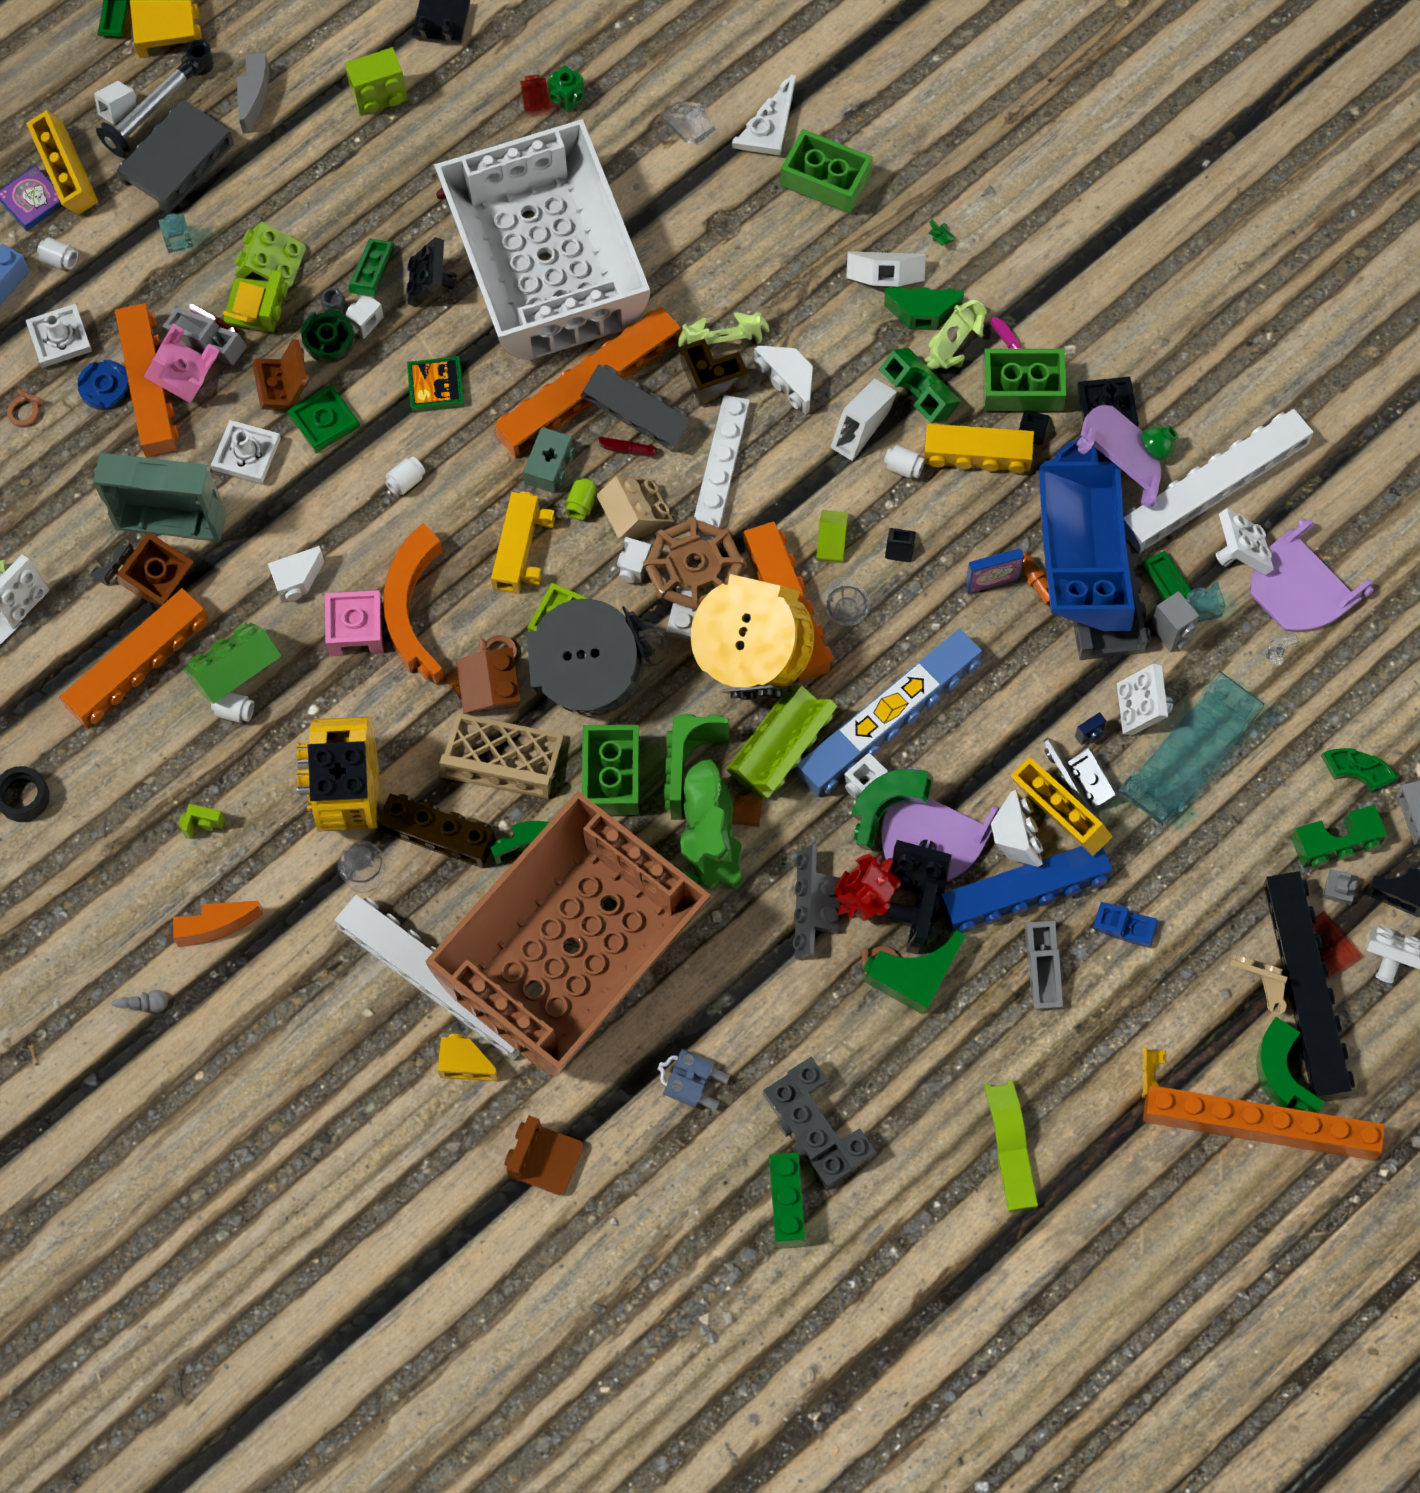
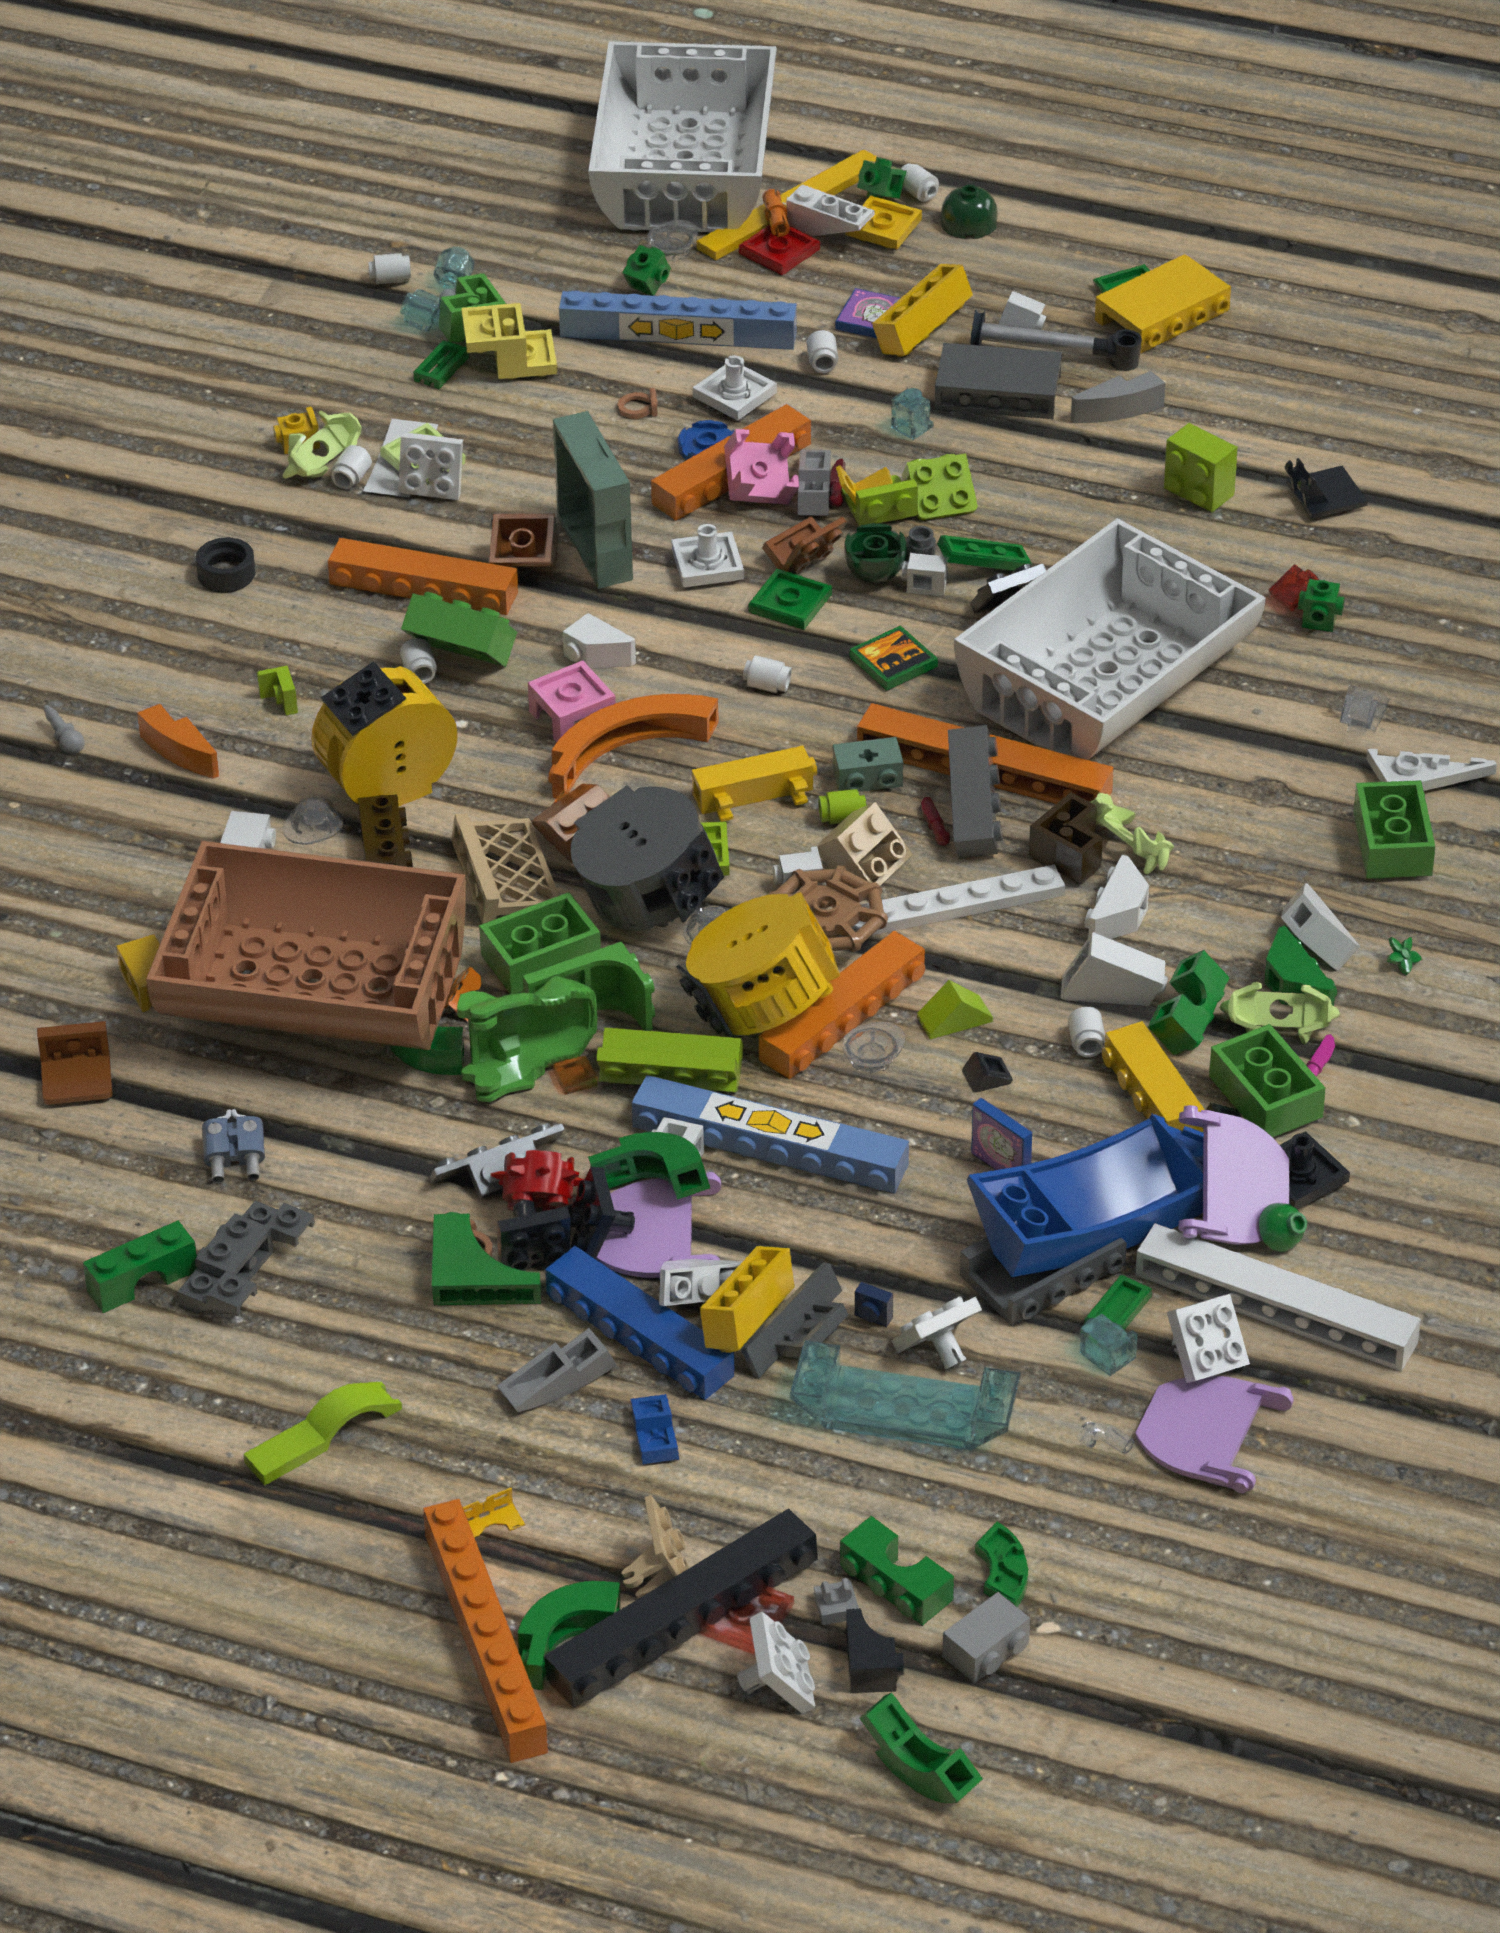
camera: 60 degrees right, 25 degrees down
light grey brick [1150,591,1199,652] -> none

